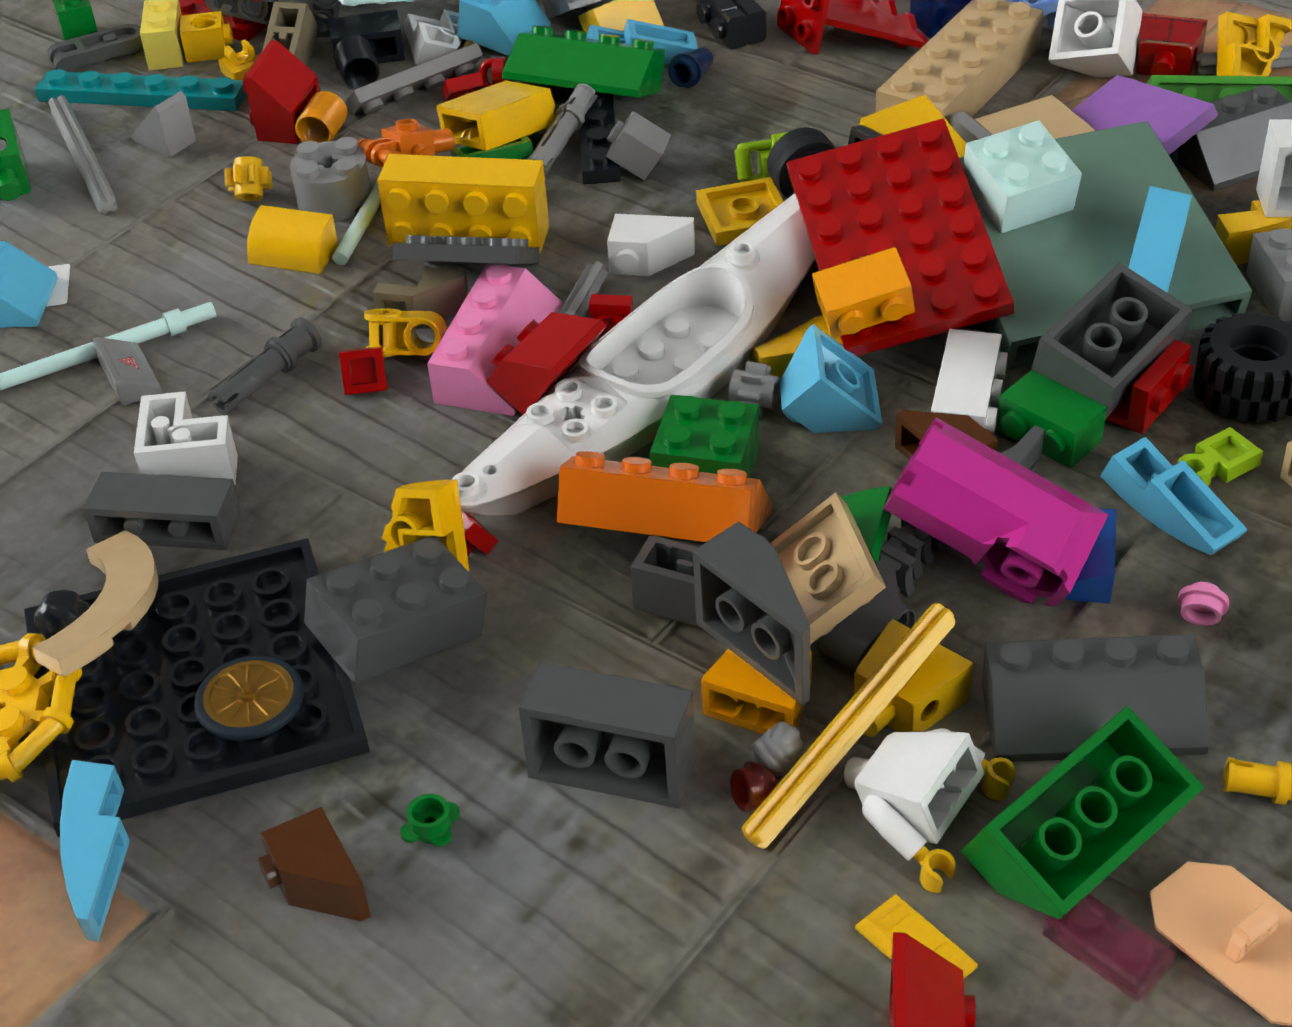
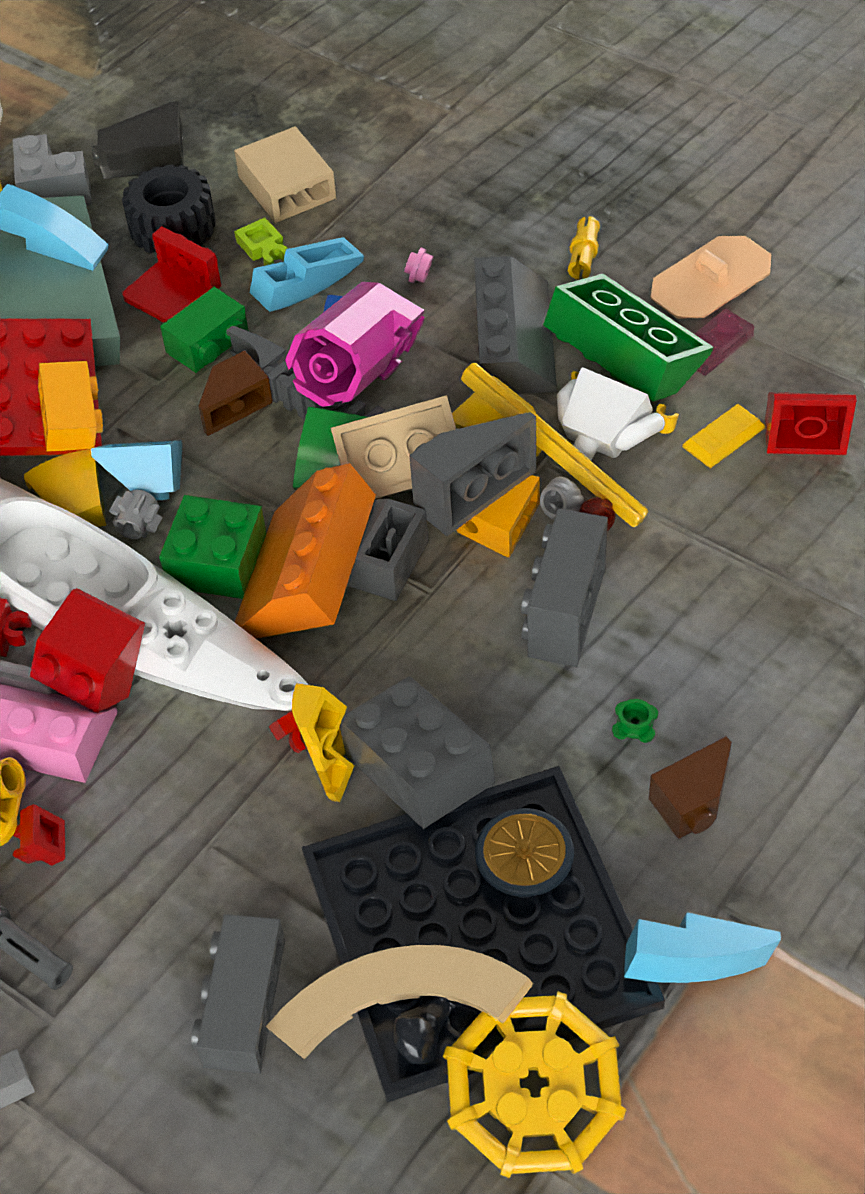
camera: 90 degrees left, 10 degrees up
white brick [134,391,238,485] -> none
white brick [931,329,1008,434] -> none
dark grey brick [1031,262,1193,419] -> none

